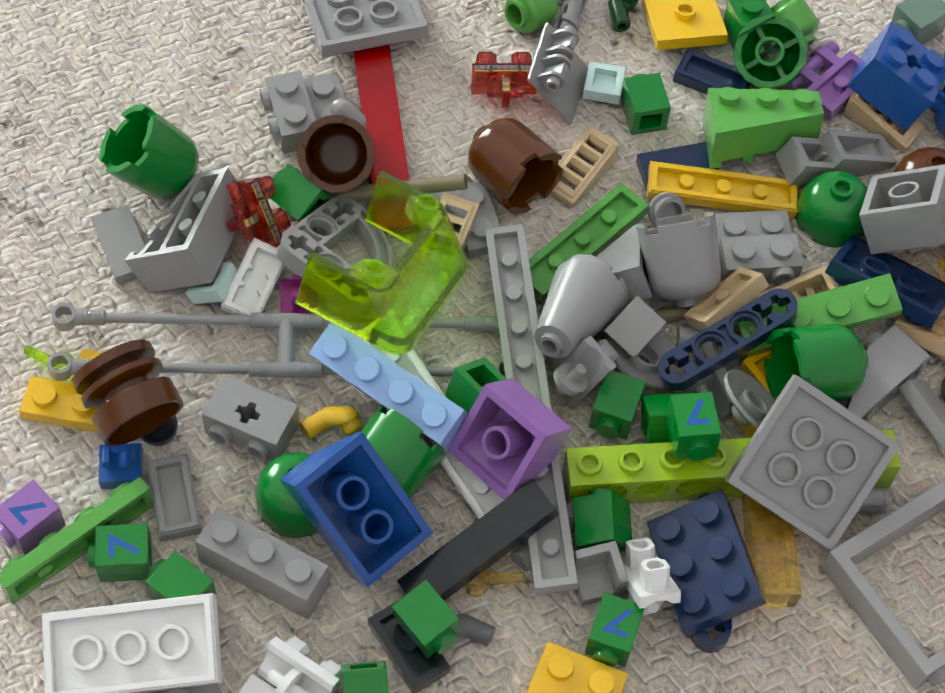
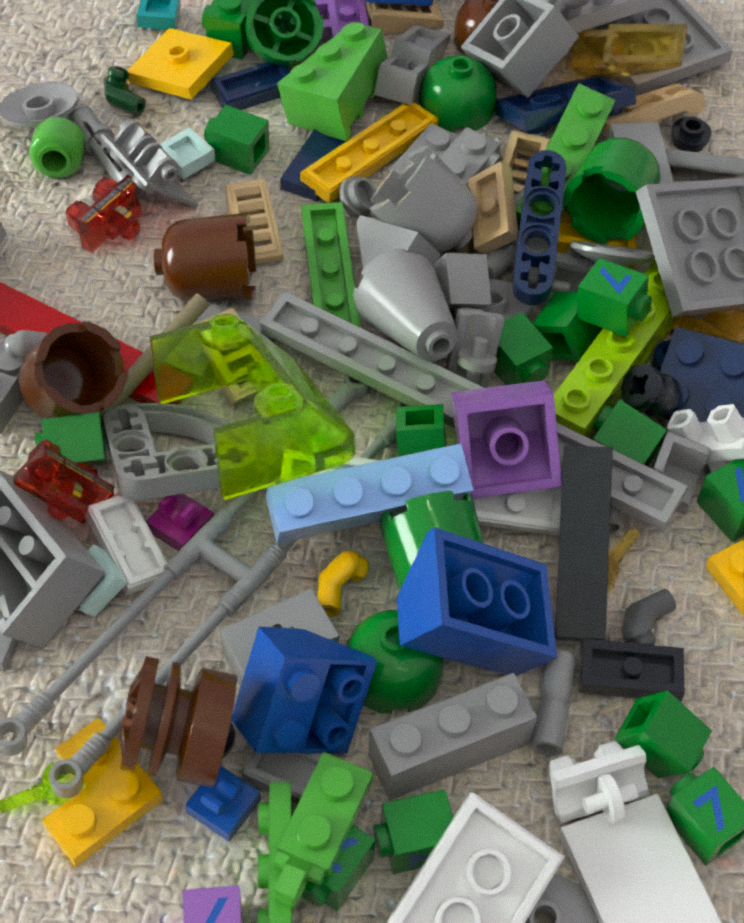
camera: 50 degrees left, 5 degrees down
green brick [391,580,461,658] -> none
none -> blue slope [231,627,377,753]
none -> bright green hinge [273,752,373,909]
none -> light grey piece [531,650,577,756]
none -> black wheel [621,364,680,419]

